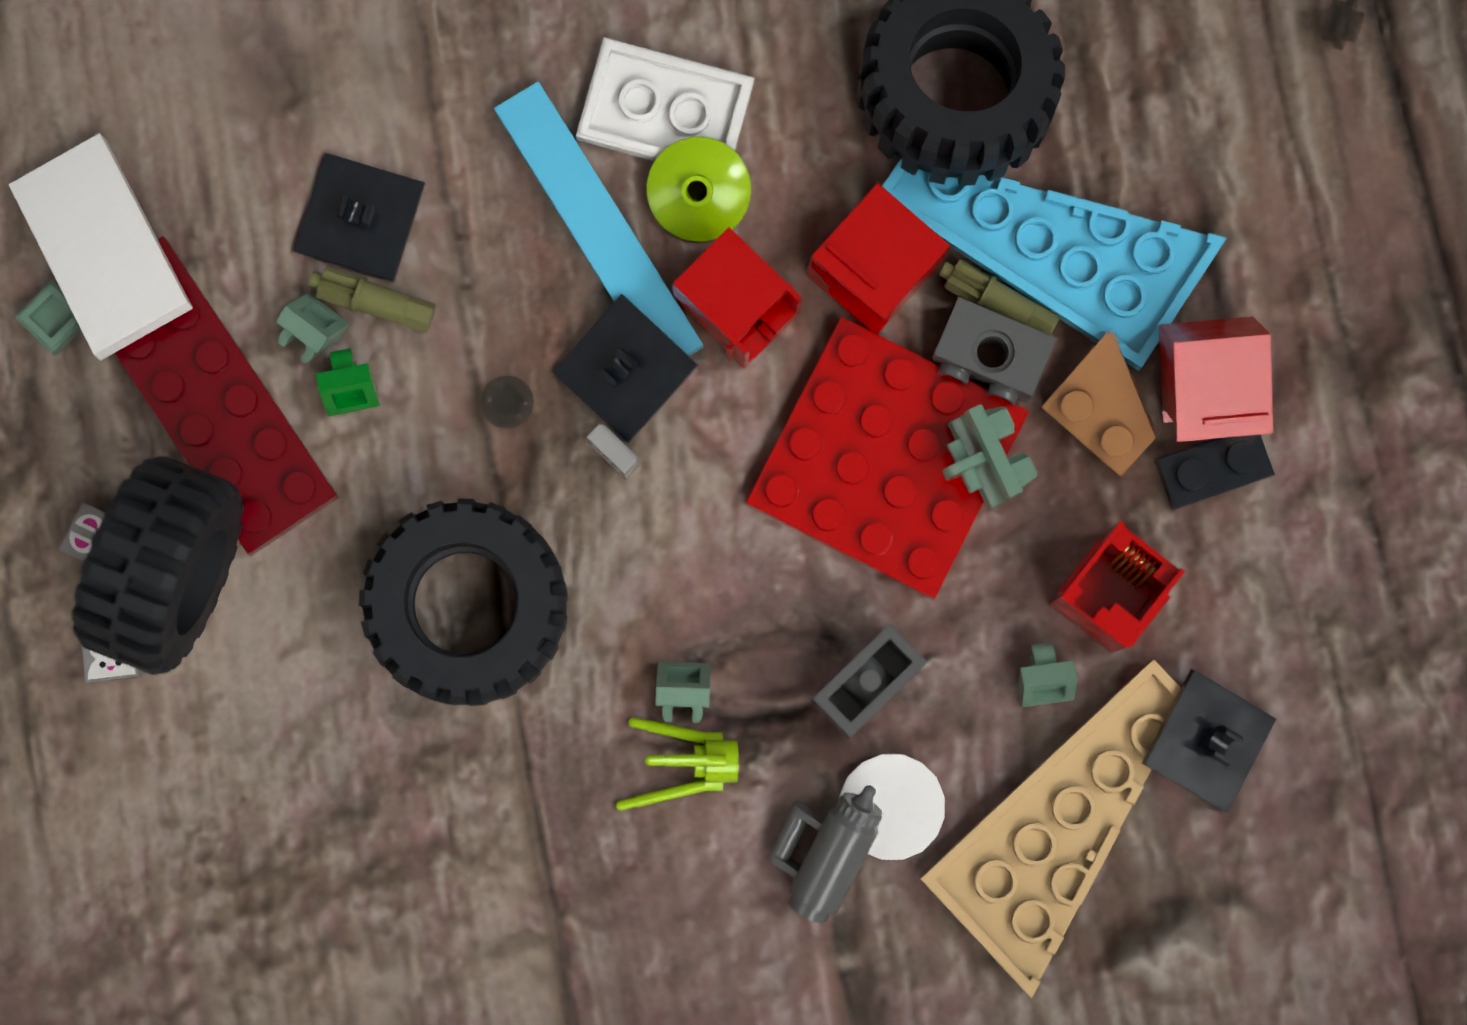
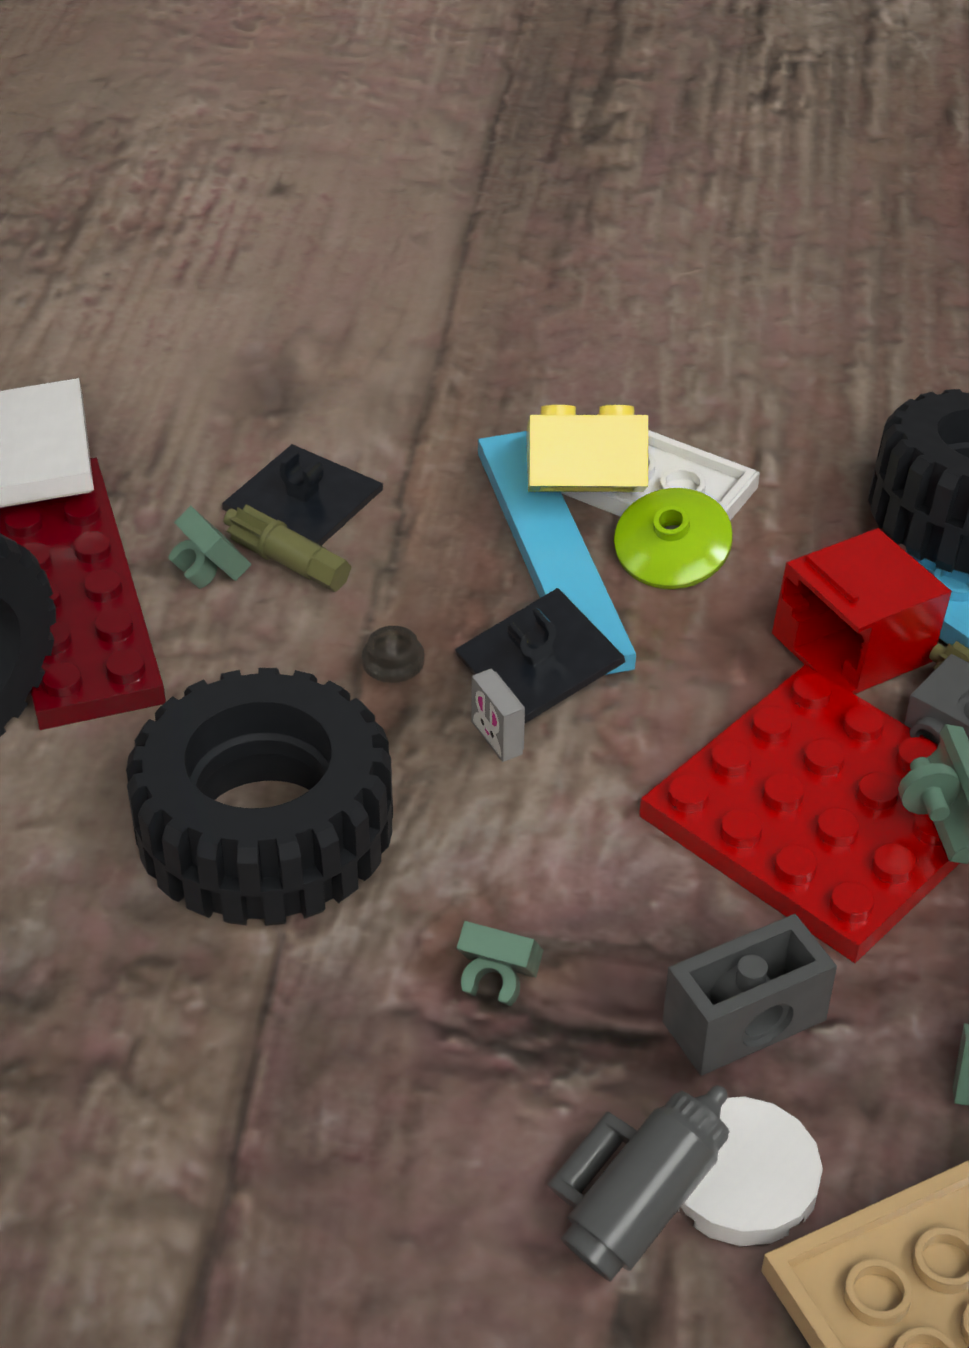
camera: 20 degrees right, 40 degrees down
green tile [316,348,380,416] -> none
lime plant [615,717,739,811] -> none
red piece [672,227,802,369] -> none
none -> light yellow slope [526,405,648,492]

